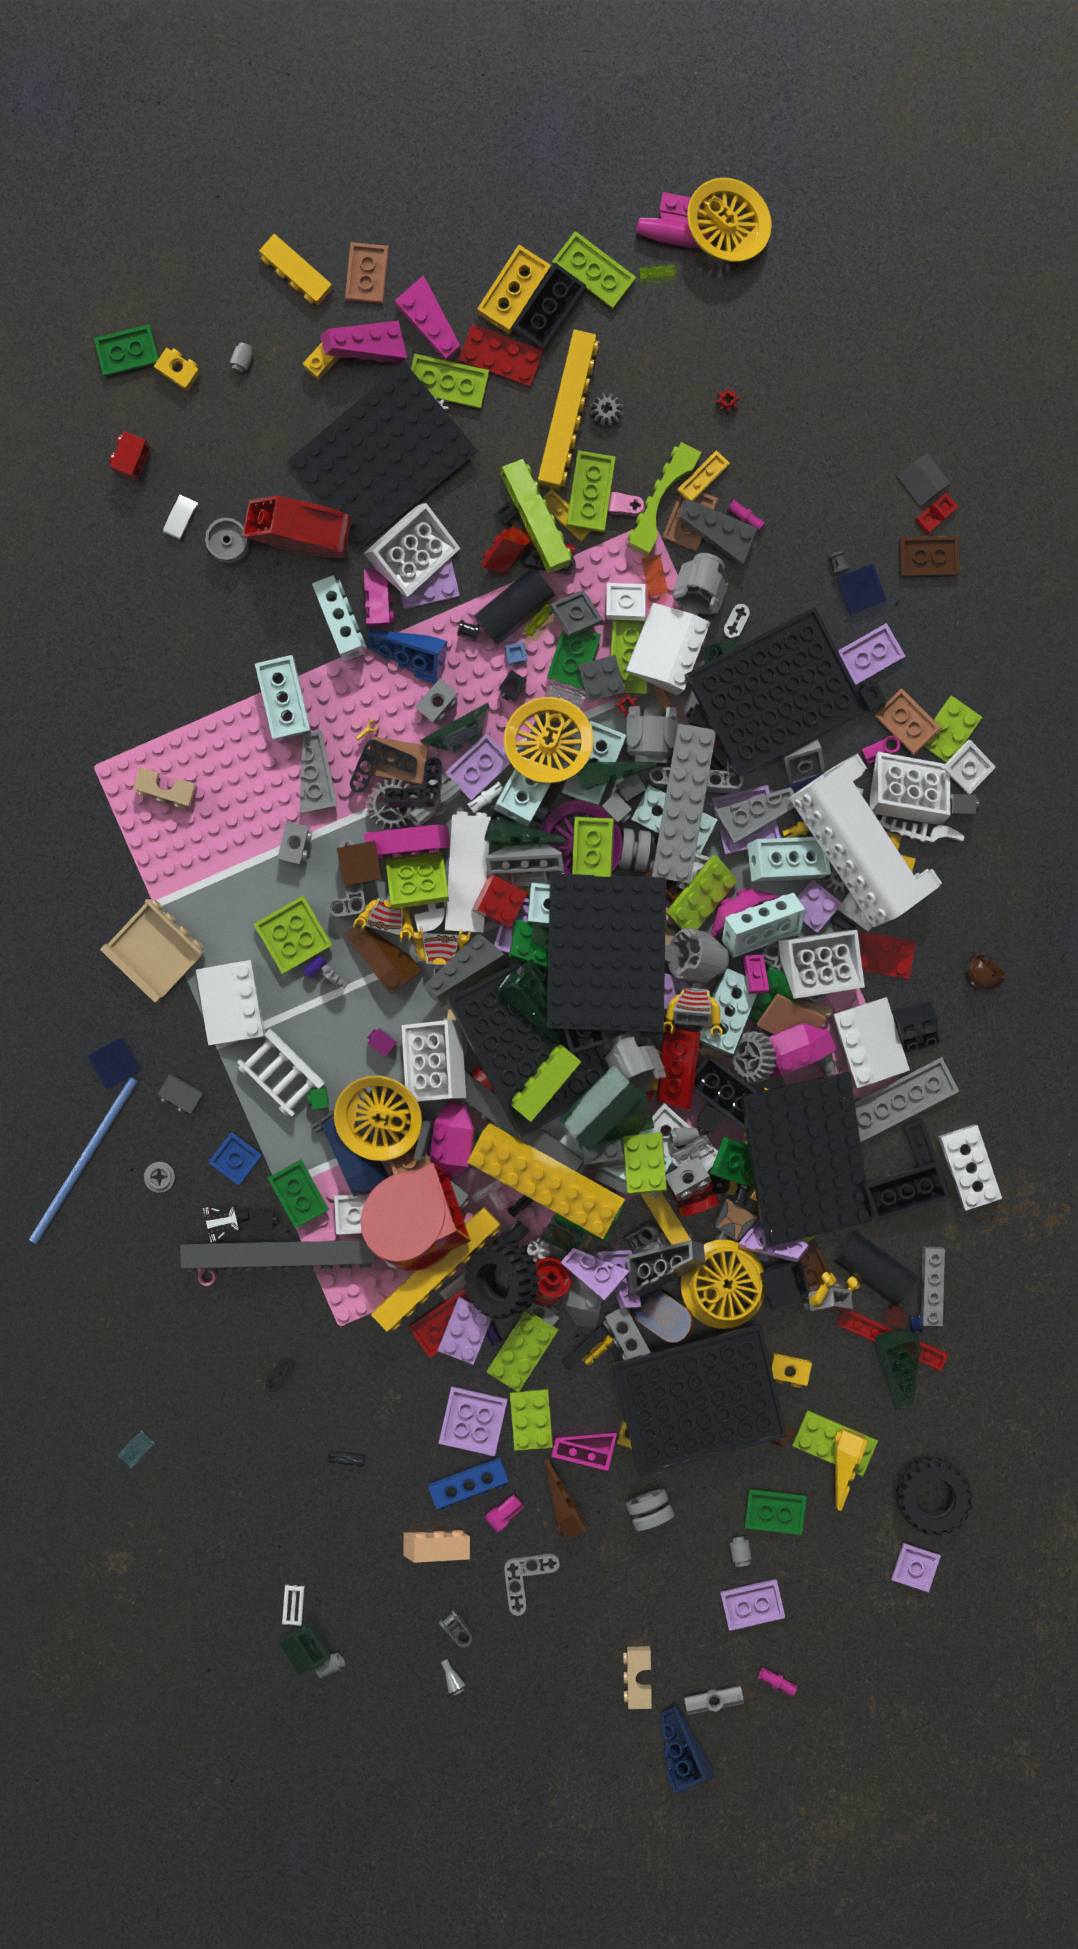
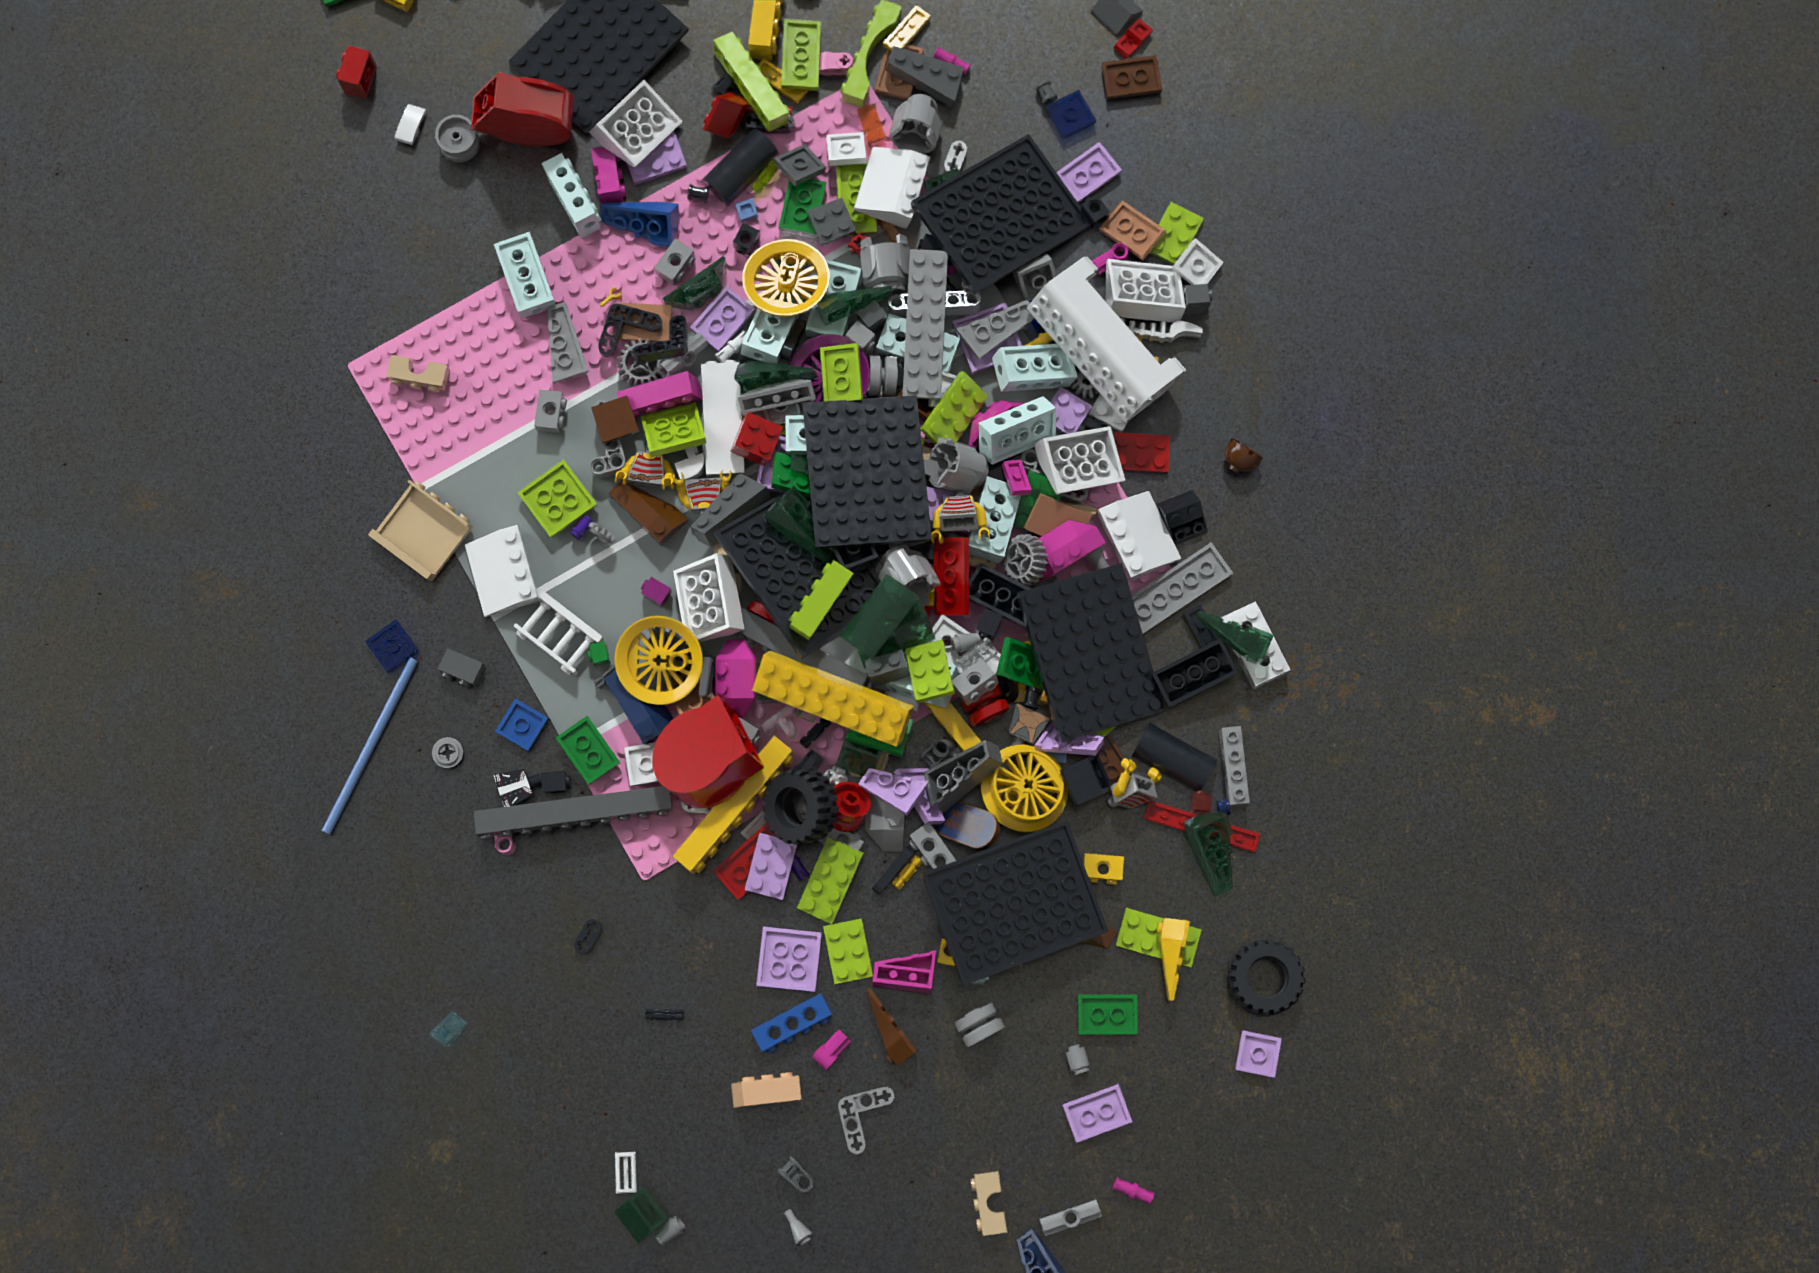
camera: 10 degrees left, 10 degrees down
none -> clear green wedge [1195,610,1274,664]

